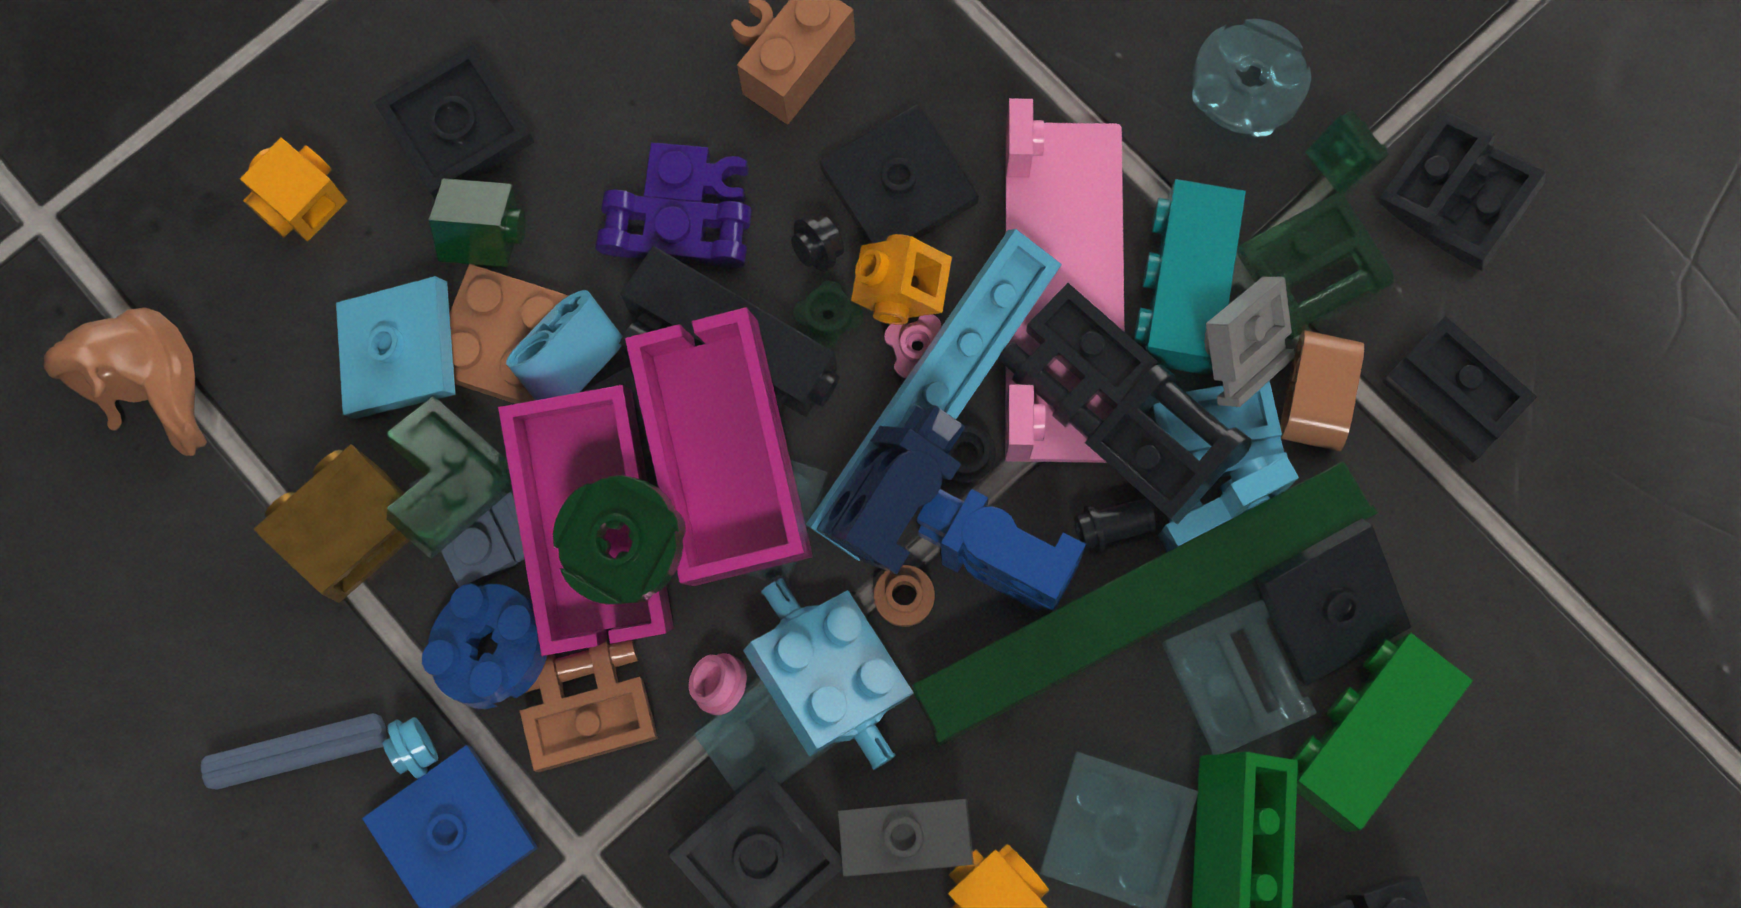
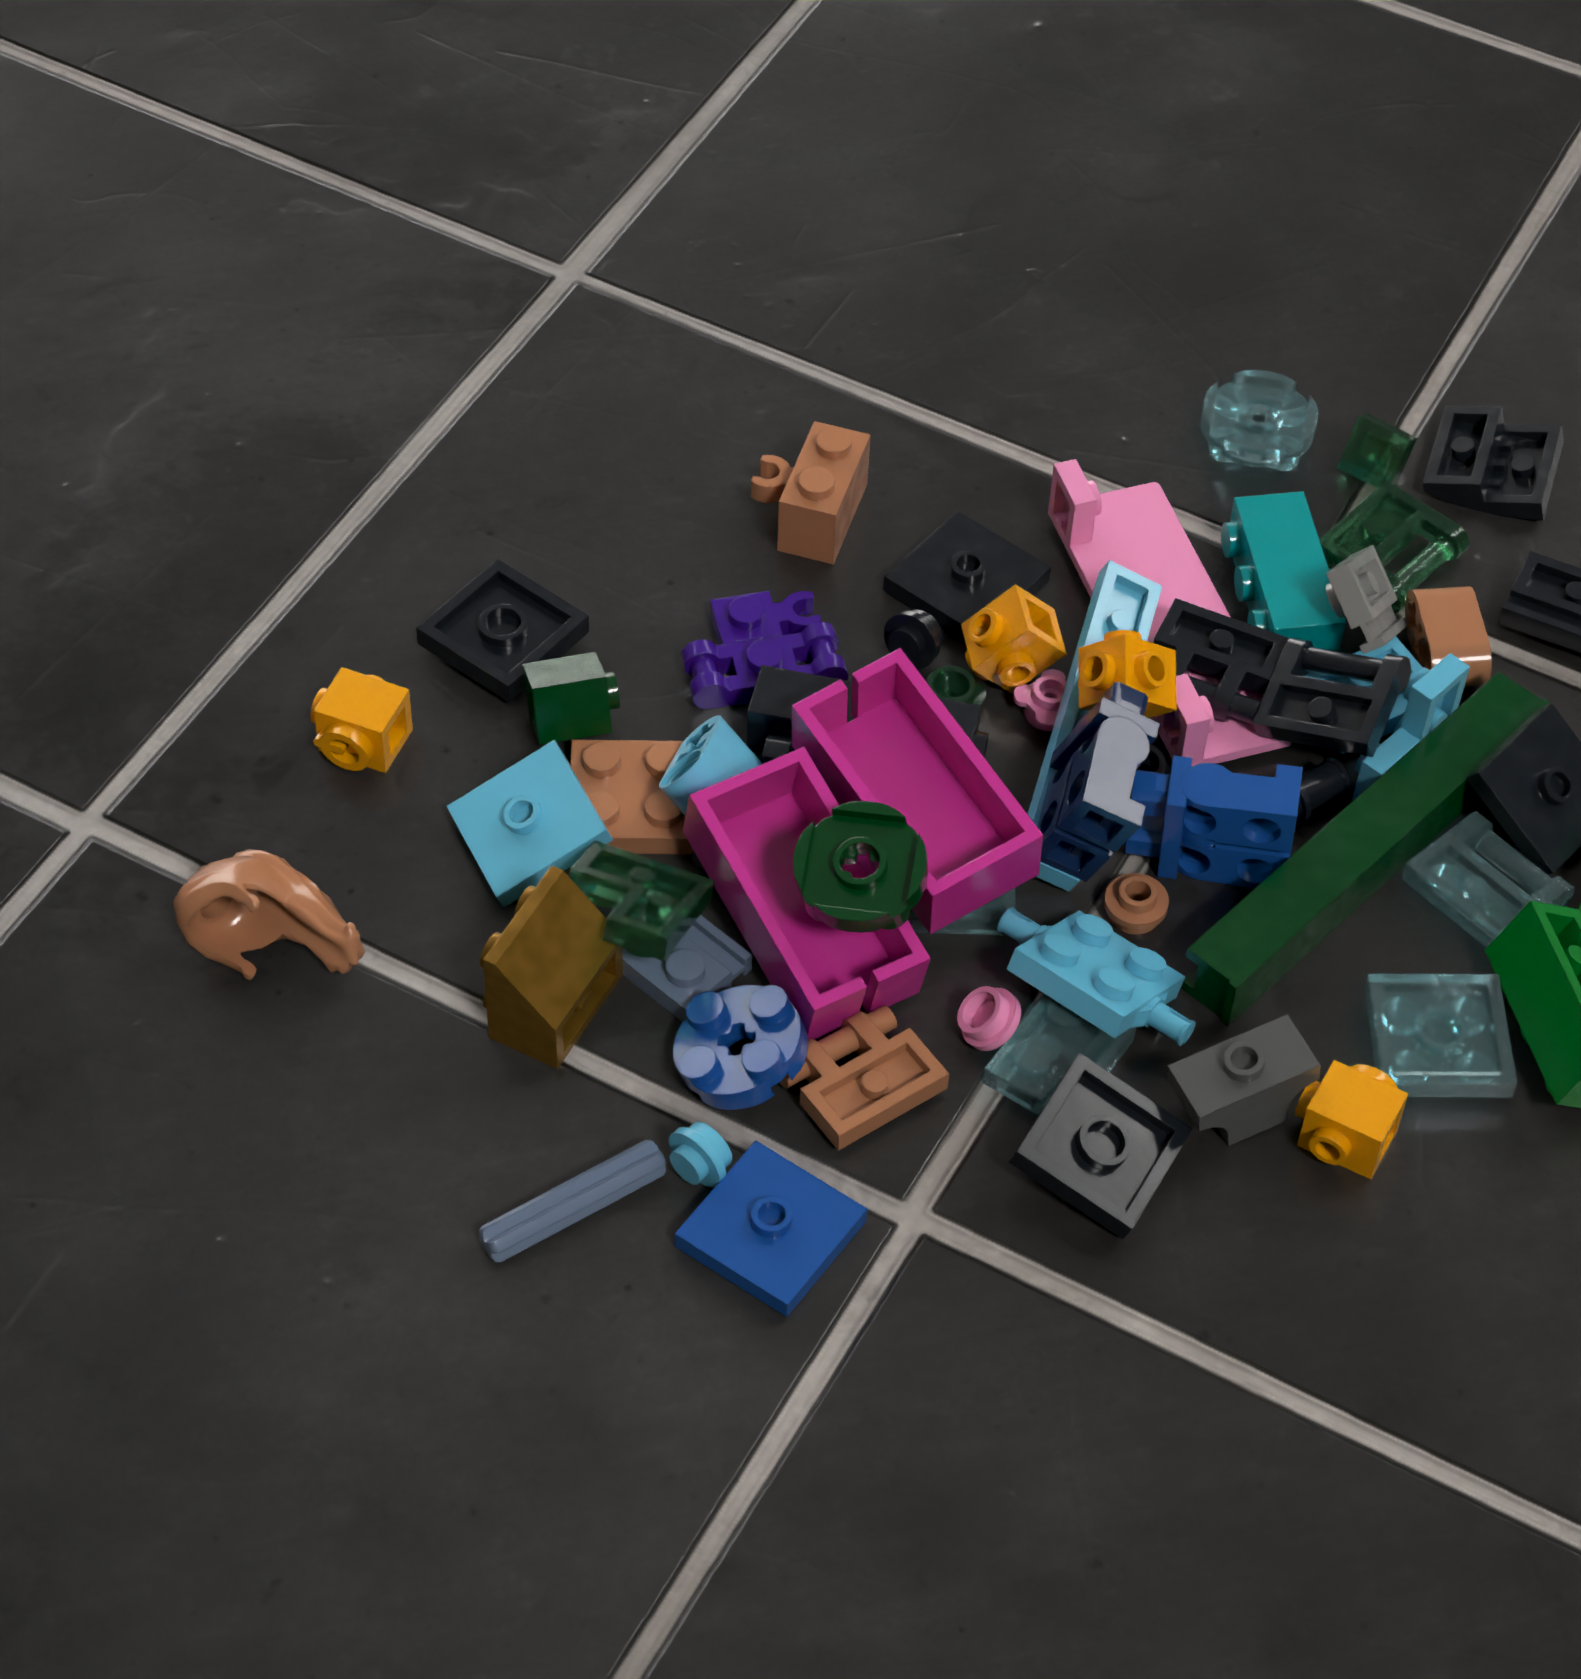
camera: 25 degrees left, 25 degrees down
none -> light orange brick [1078,630,1177,718]

